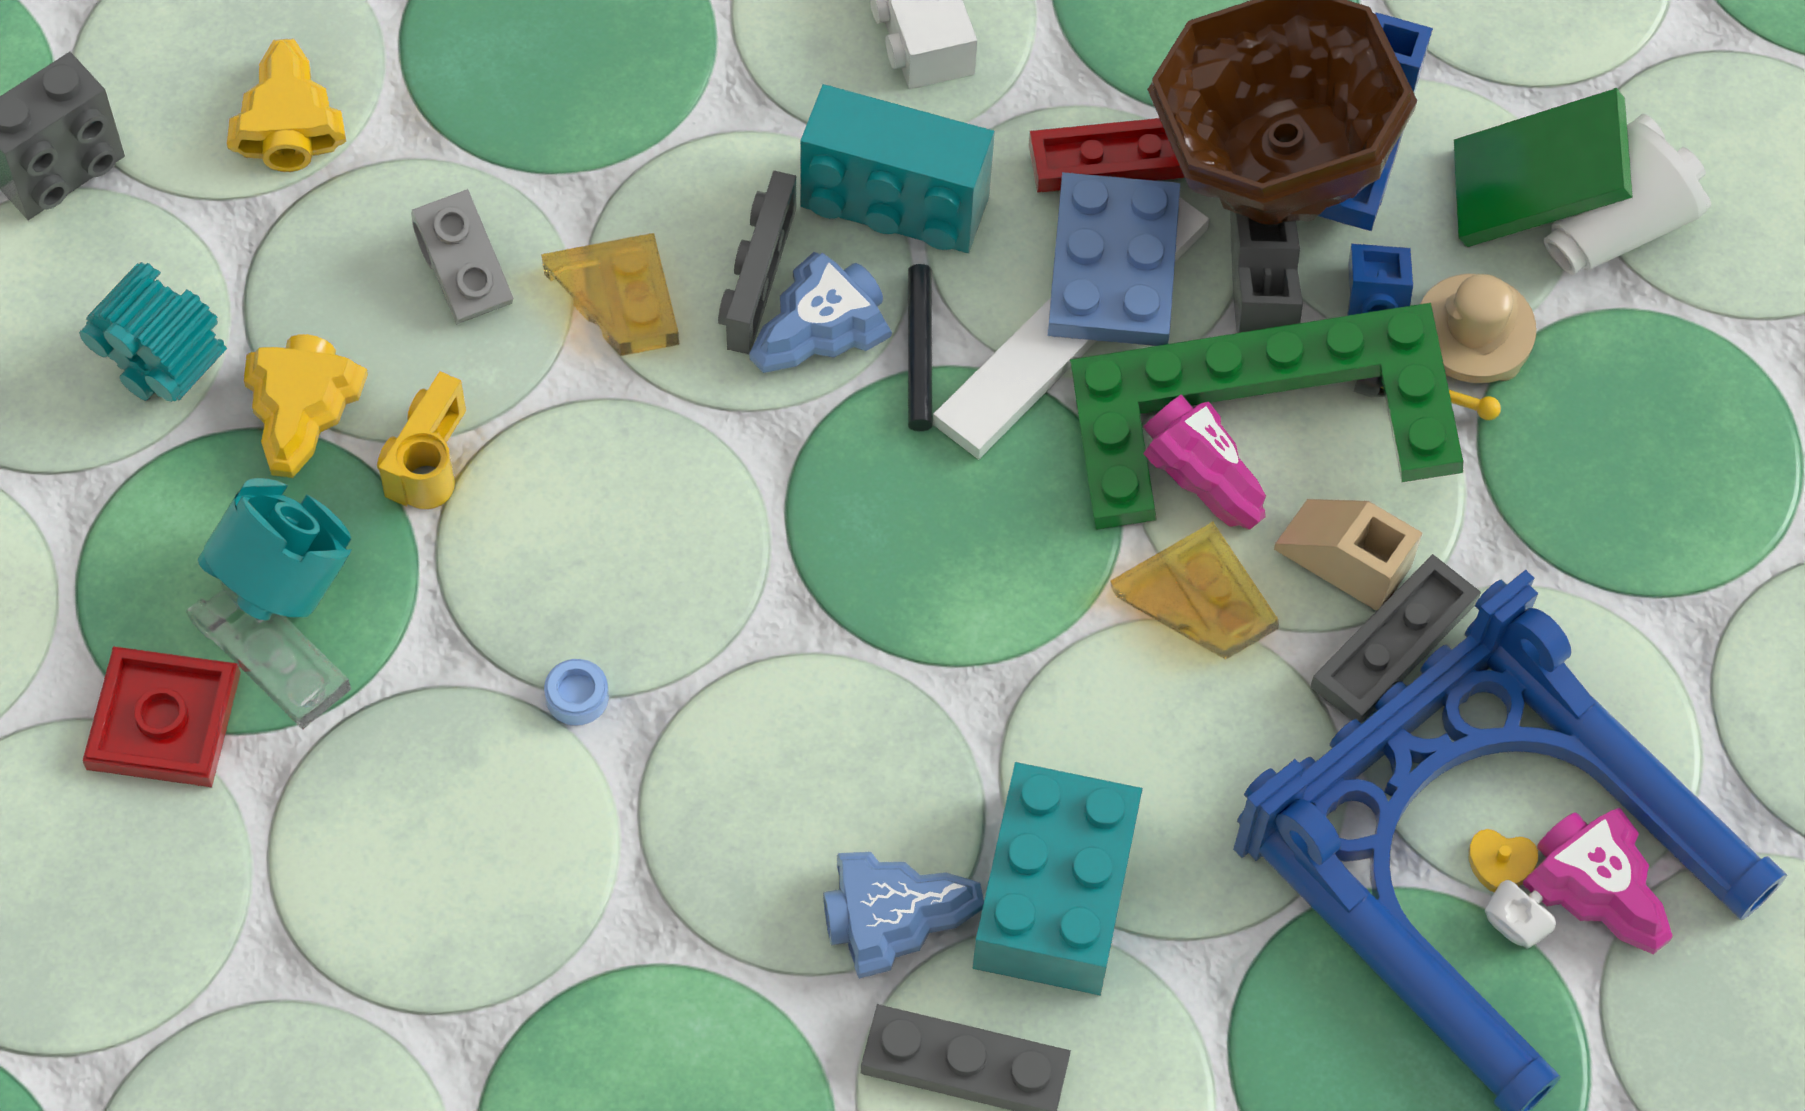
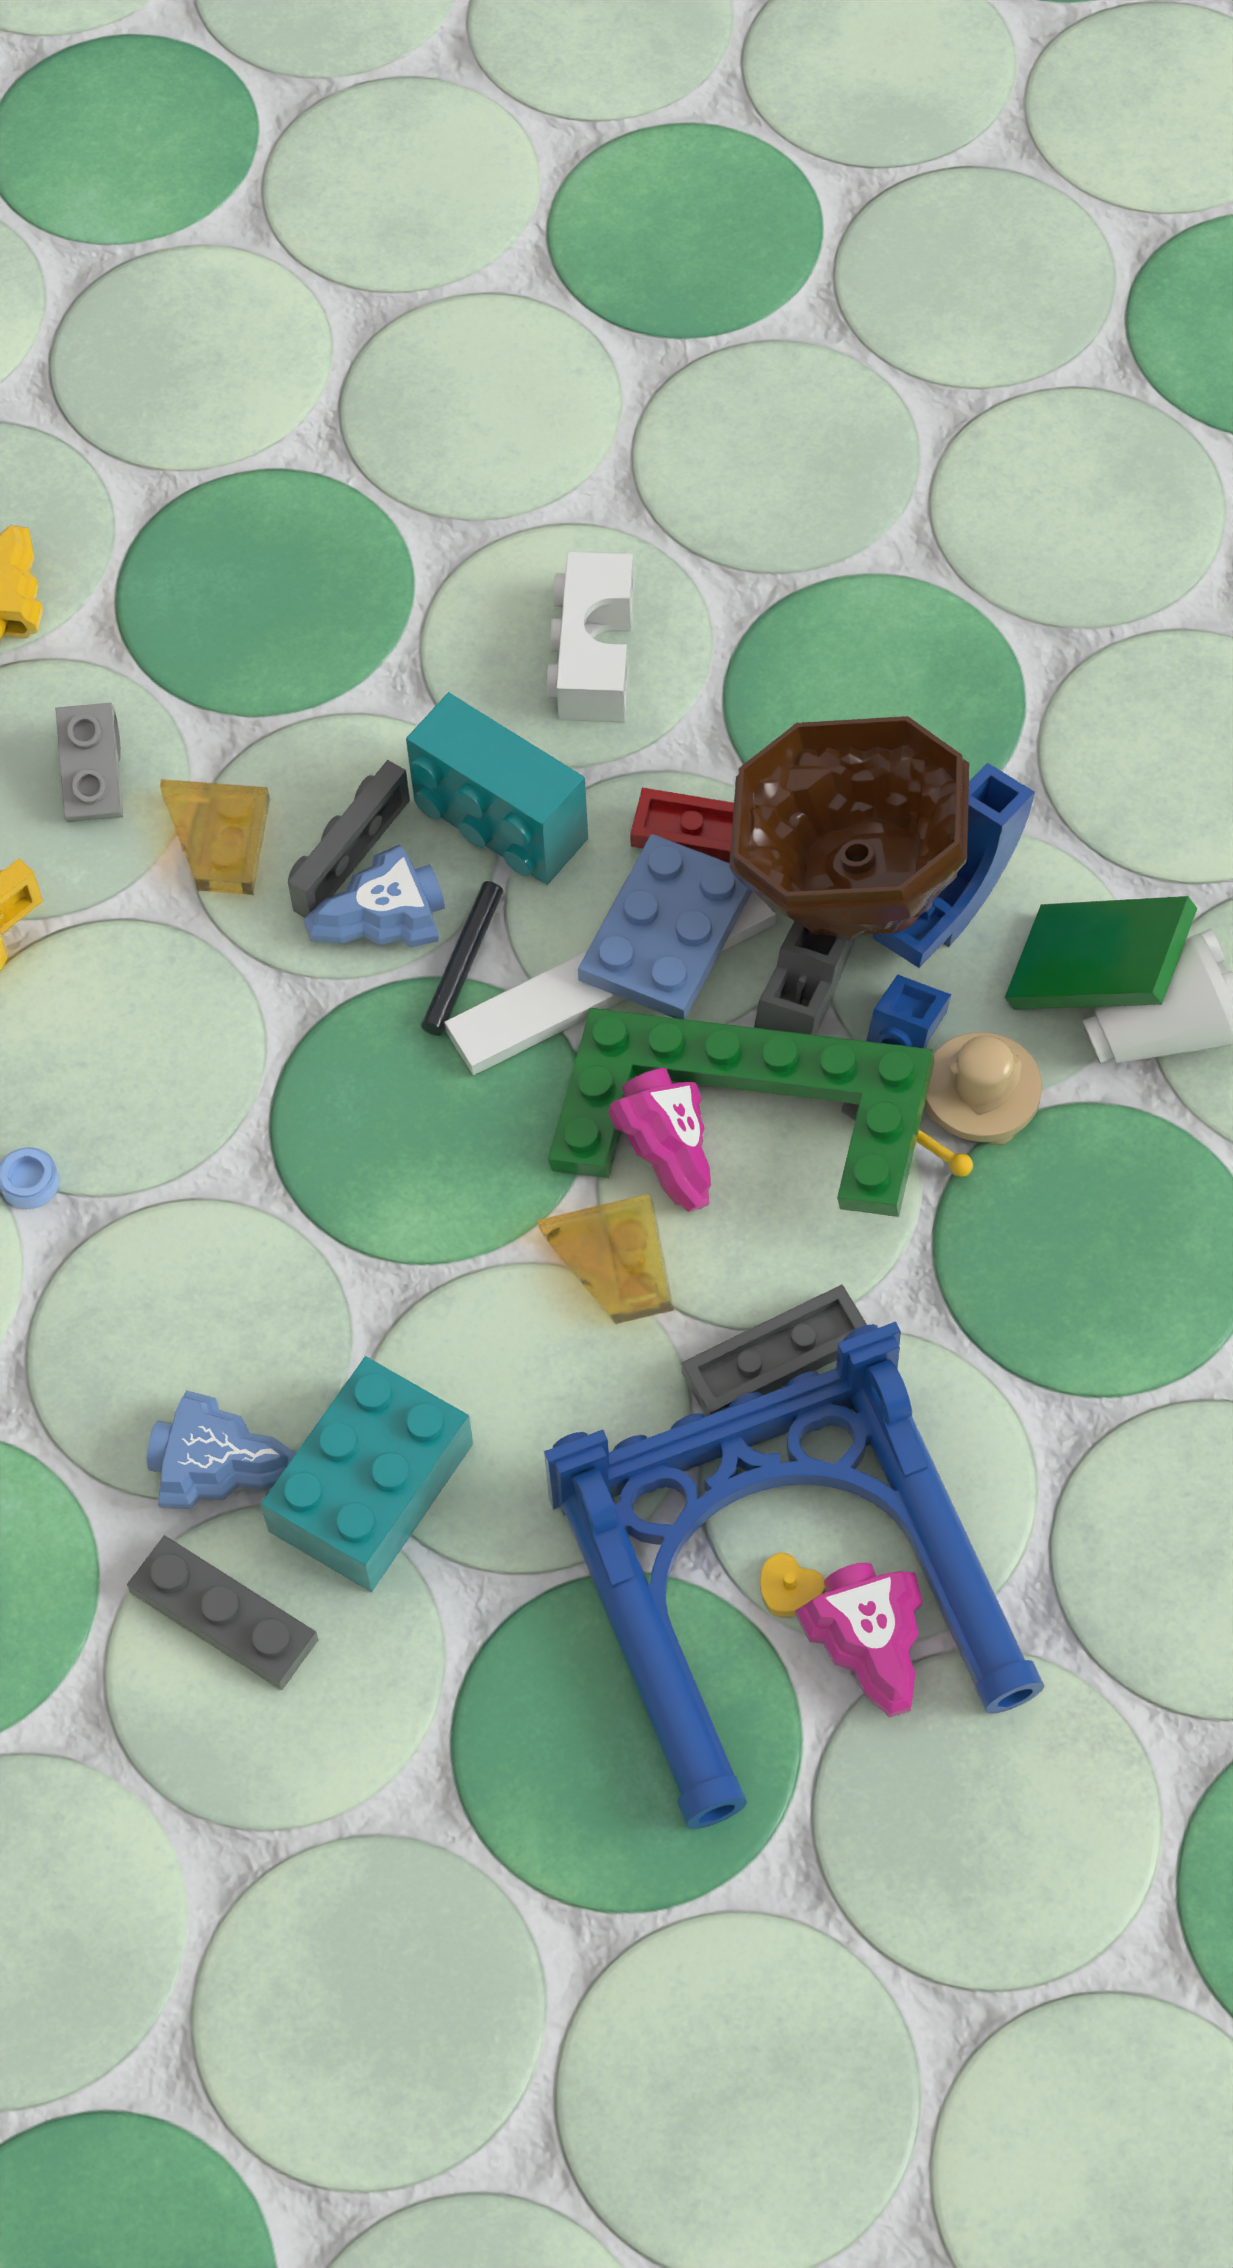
camera: 25 degrees right, 0 degrees up
tan slope [1274,499,1422,611] -> none
white piece [1485,880,1556,949] -> none

